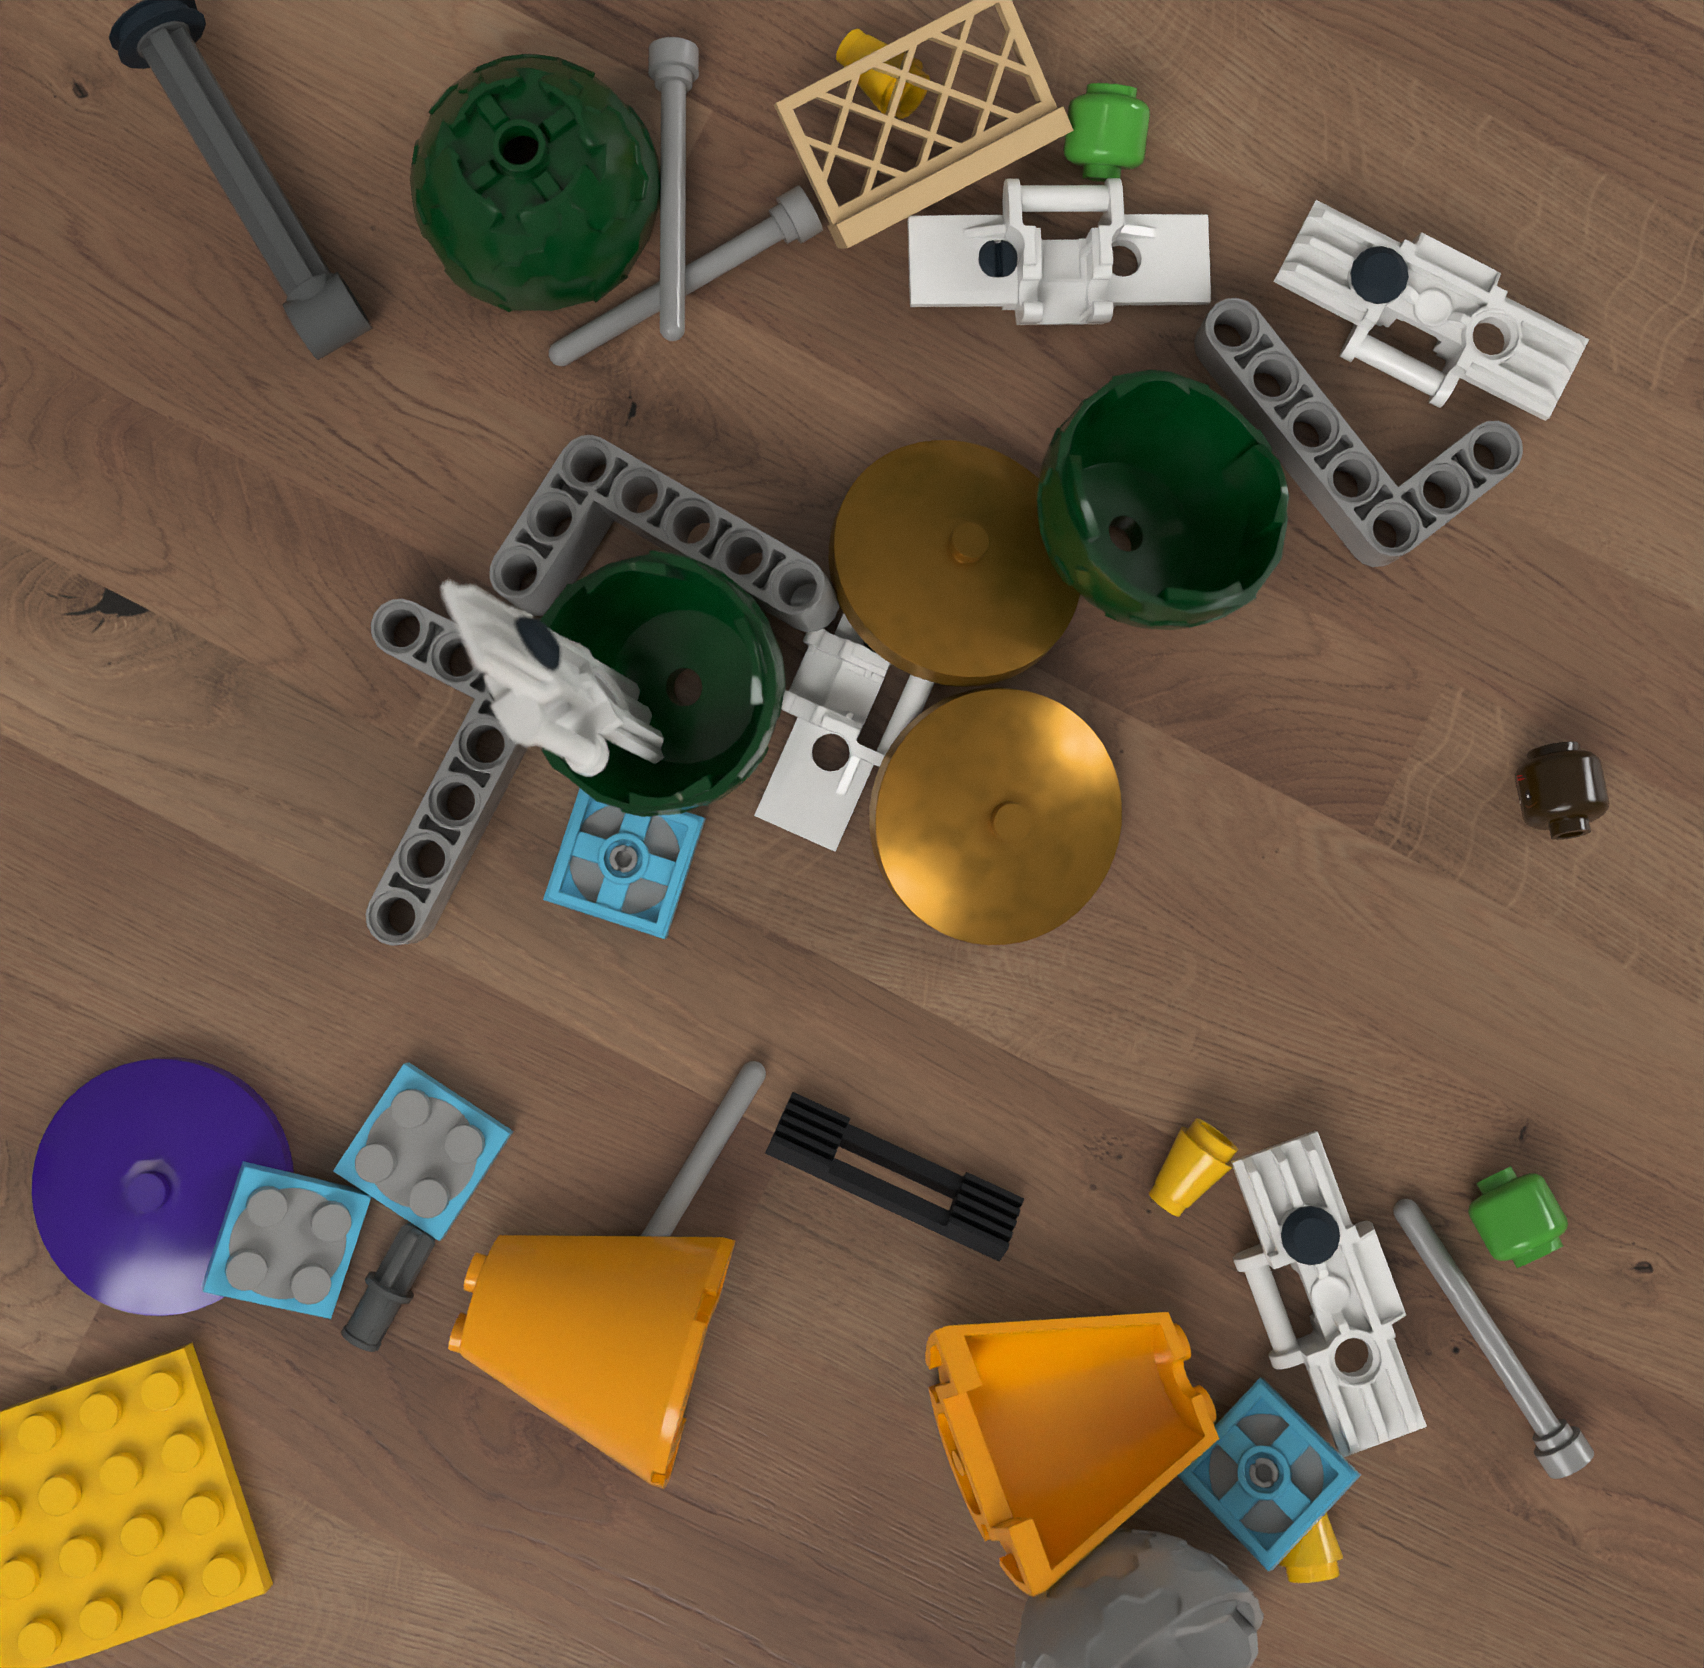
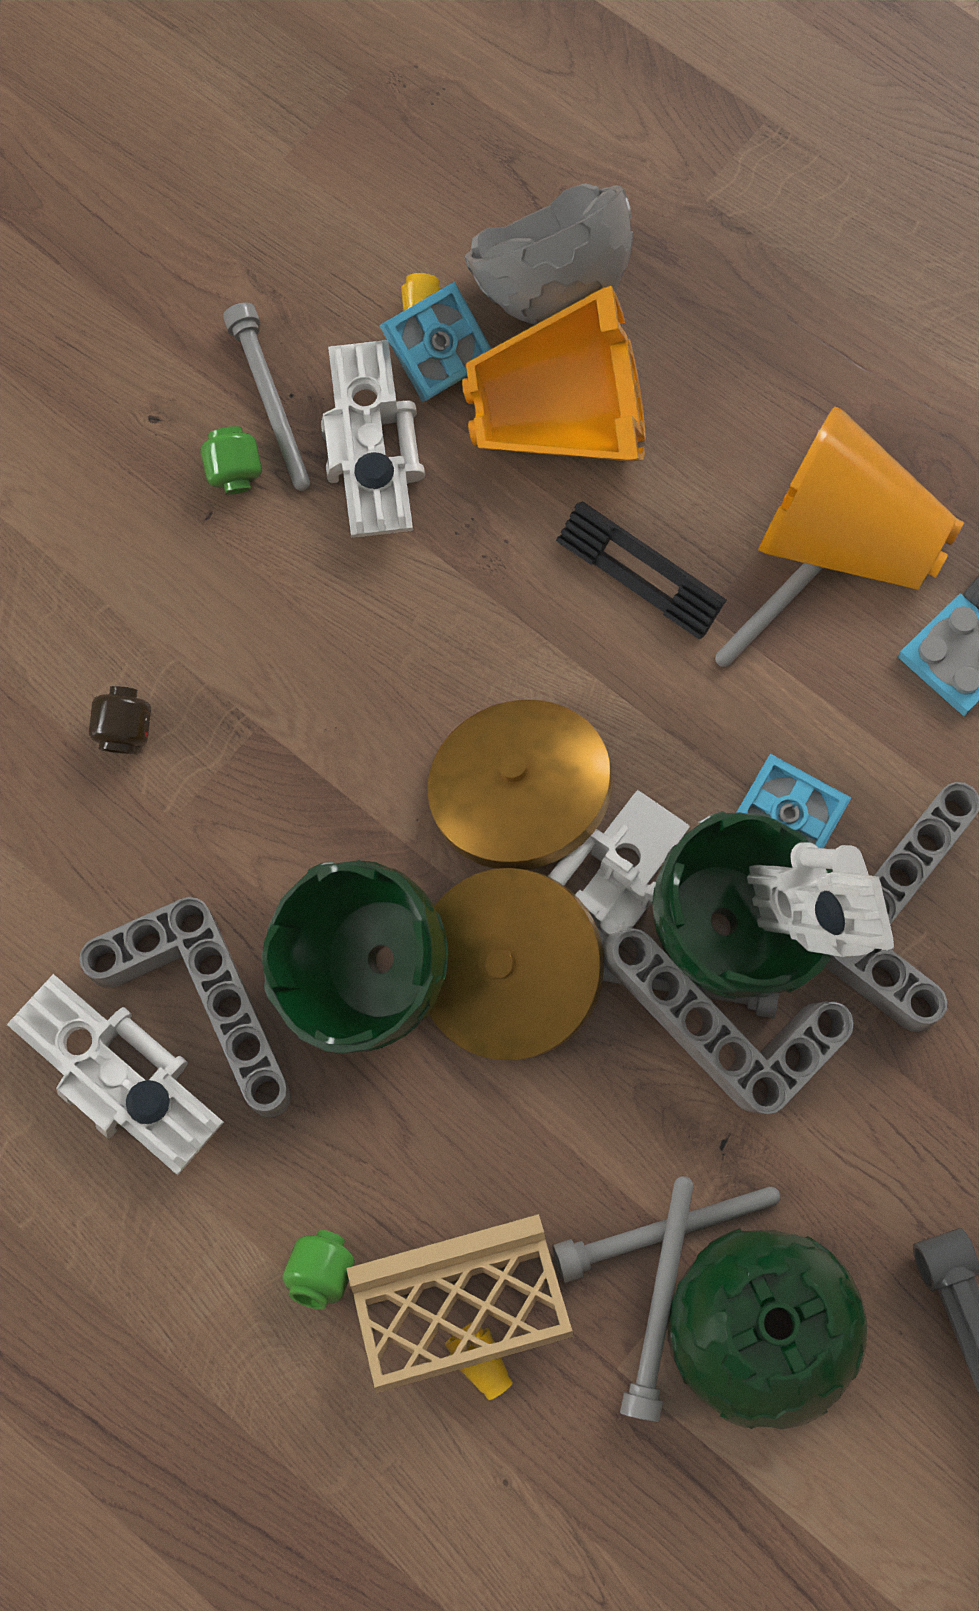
camera: 165 degrees left, 15 degrees down
white piece [907,178,1211,325] -> none
yellow cone [1148,1118,1238,1217] -> none

